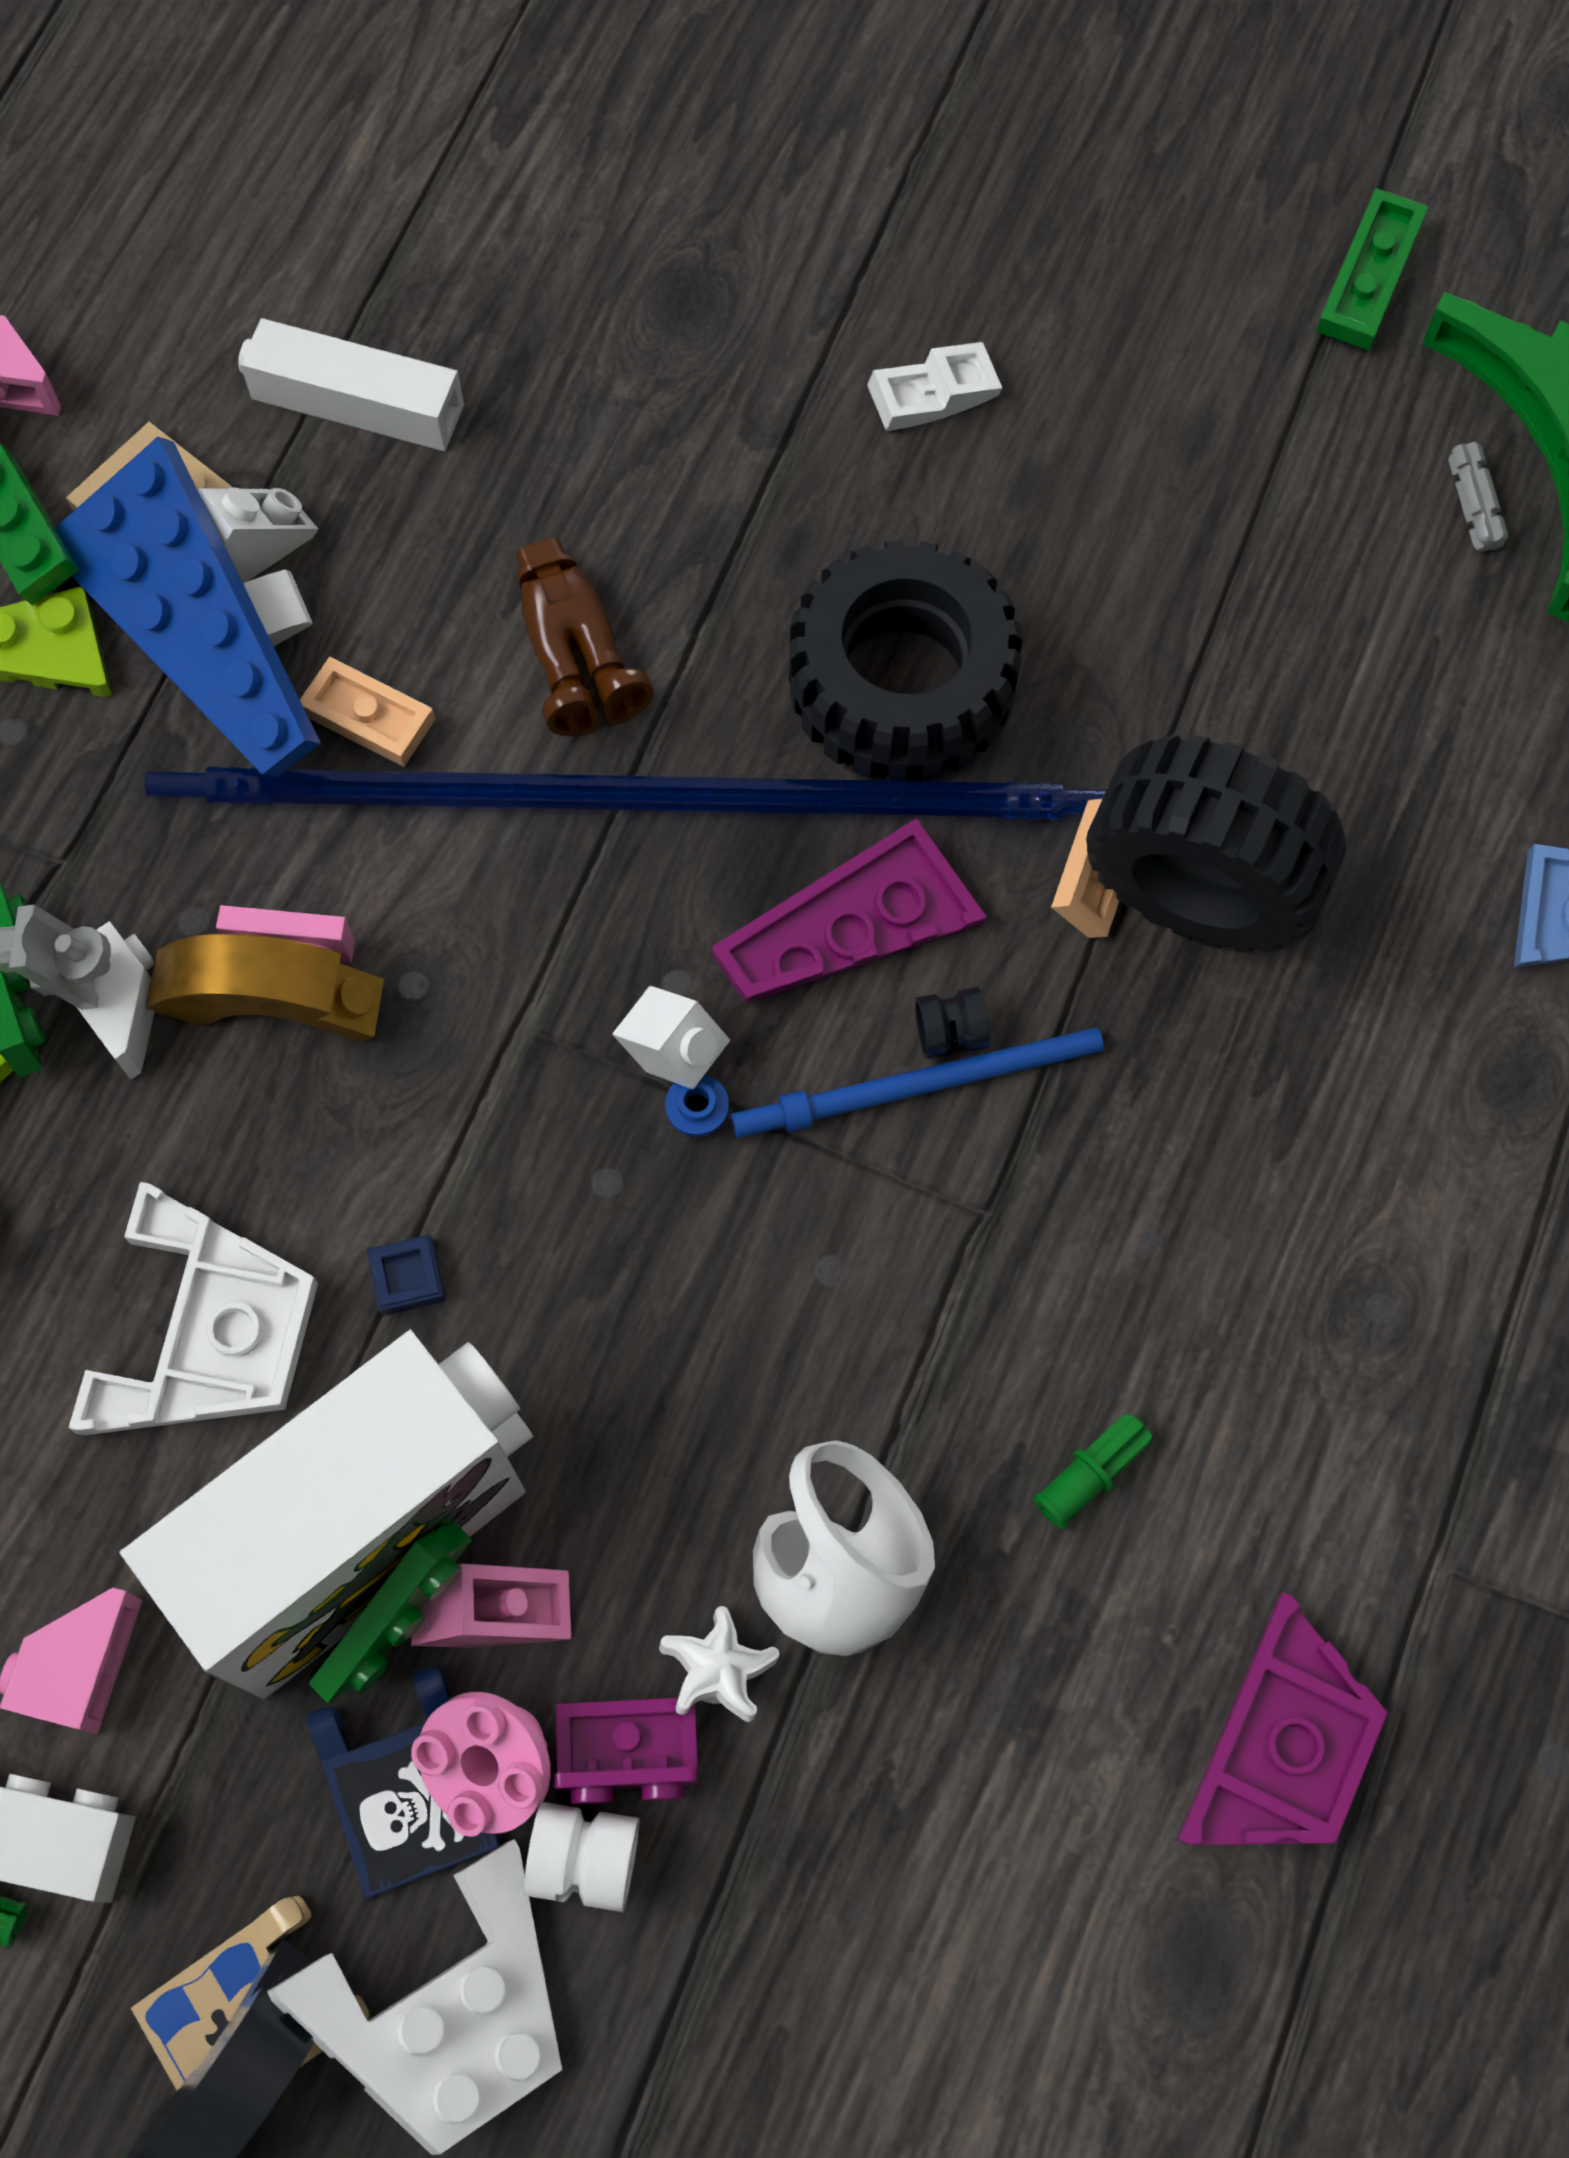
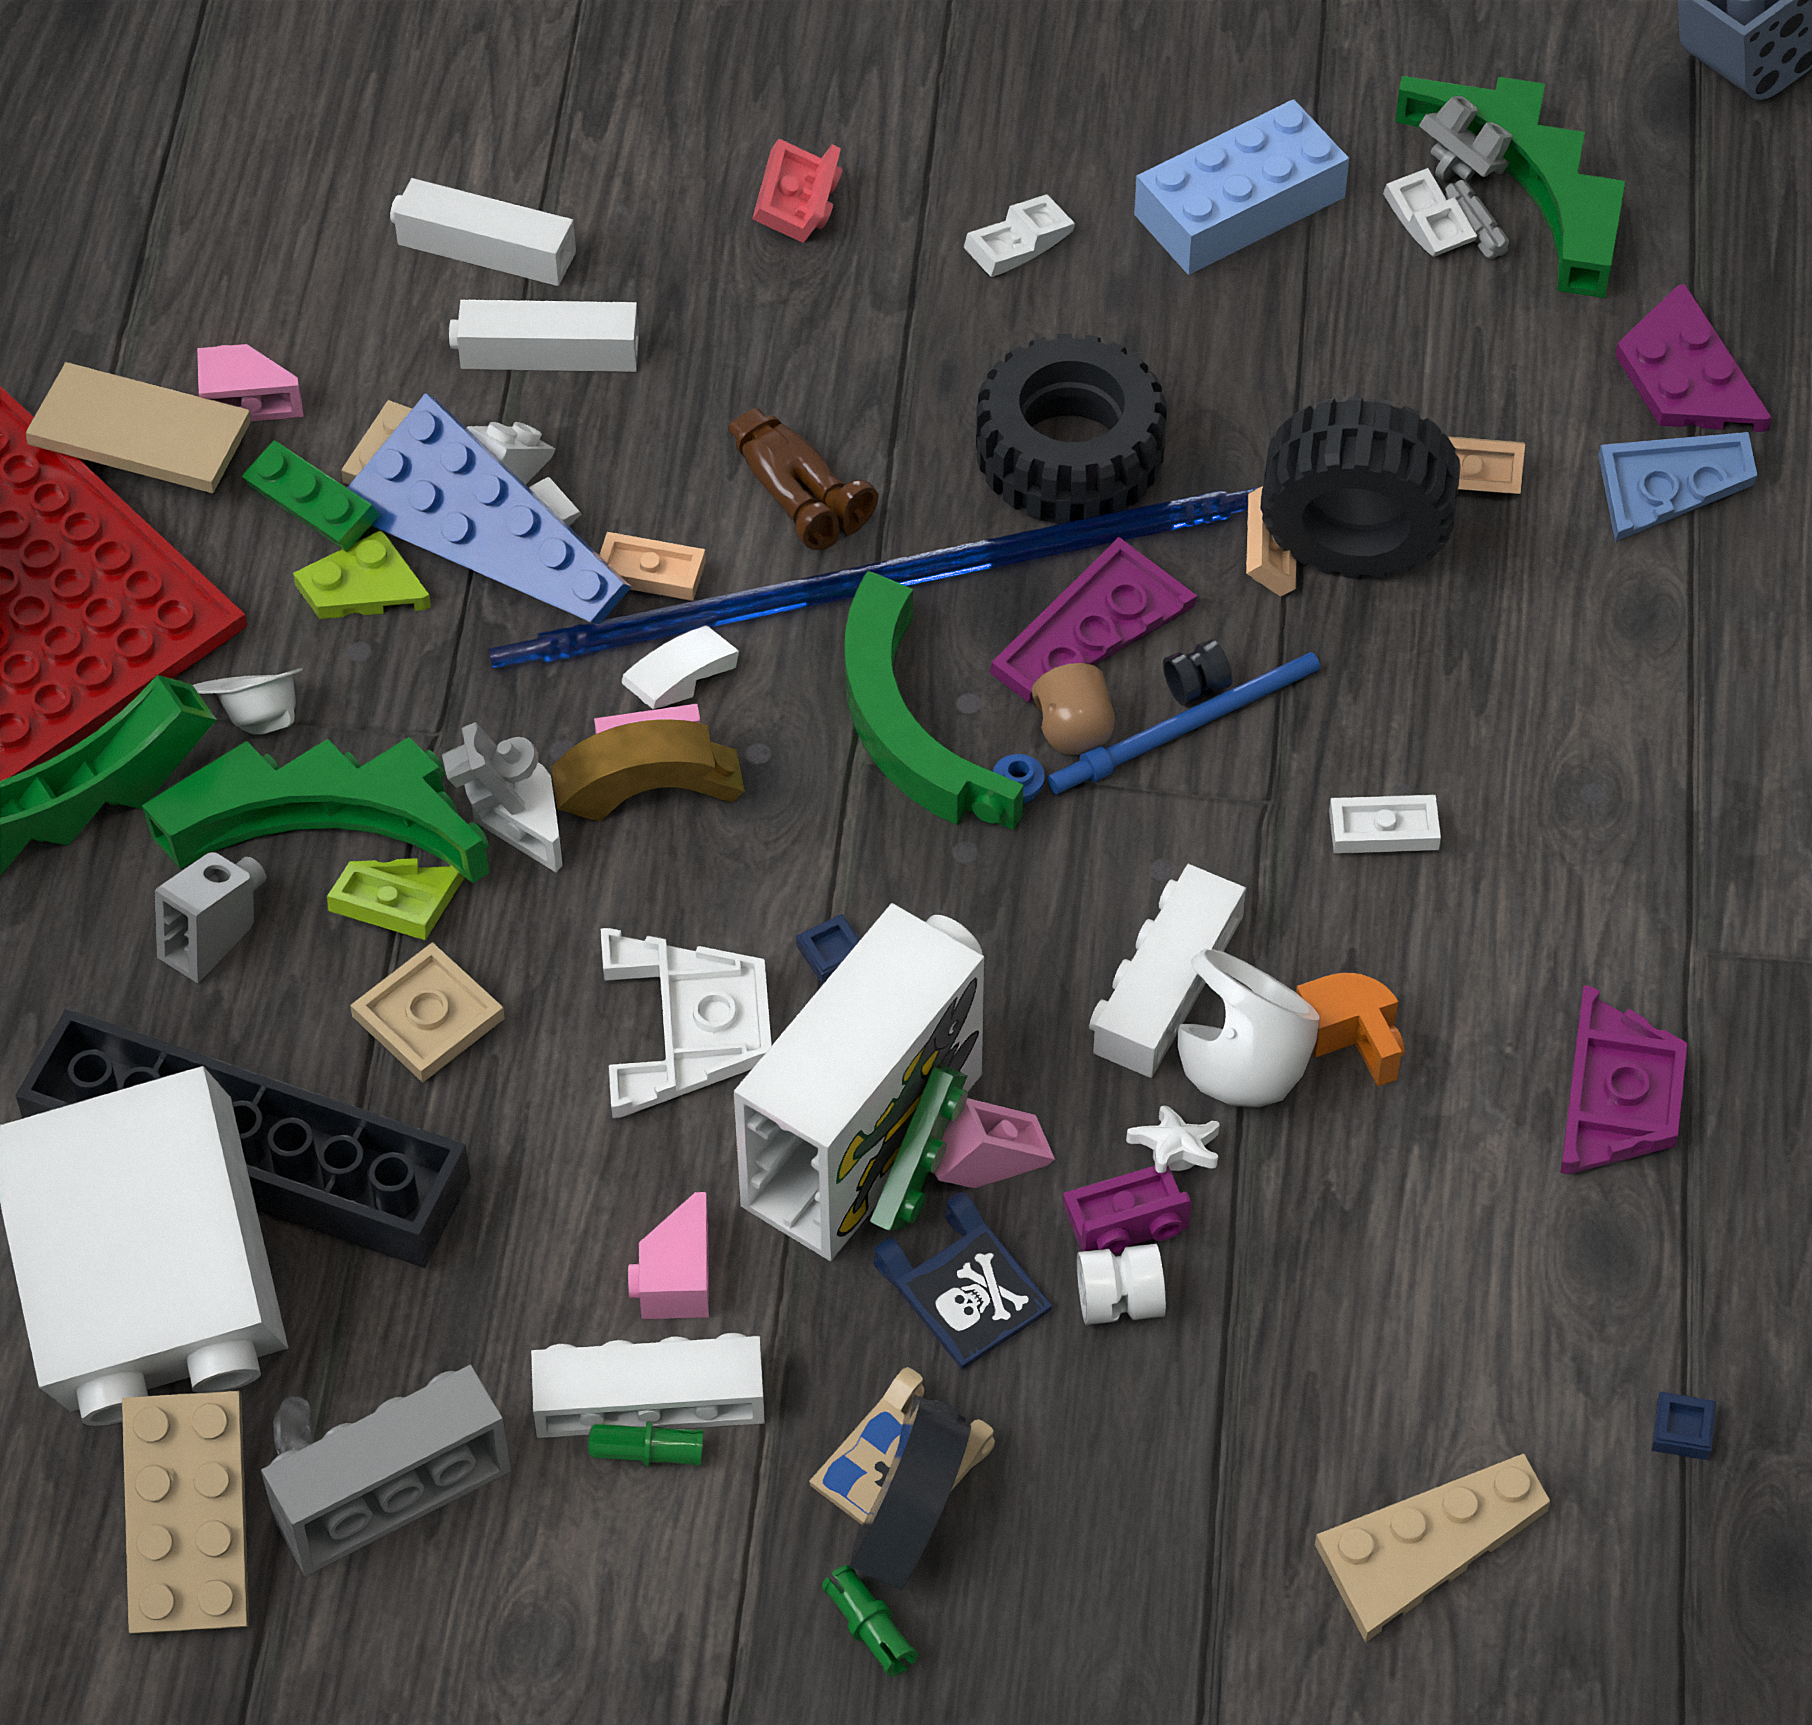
camera: 15 degrees left, 15 degrees down
white wing [267,1839,562,2155] -> none
bright pink plate [411,1692,551,1837] -> none
white brick [612,986,730,1089] -> none
green axle [1033,1413,1153,1530] -> none
green plate [1316,188,1429,350] -> none
none -> white brick [390,178,576,286]
none -> white slope [622,625,739,709]
none -> coral bracket [752,139,842,243]
none -> green arch [845,571,1024,830]
none -> medium nougat helmet [1031,663,1116,756]
none -> white brick [1089,864,1246,1078]
none -> light blue brick [1134,99,1349,275]
none -> orange brick [1296,973,1405,1087]
none -> white plate [1329,795,1441,853]
none -> white slope [1383,168,1477,257]
none -> light grey hips [1419,96,1513,181]
none -> light nougat plate [1448,436,1525,494]

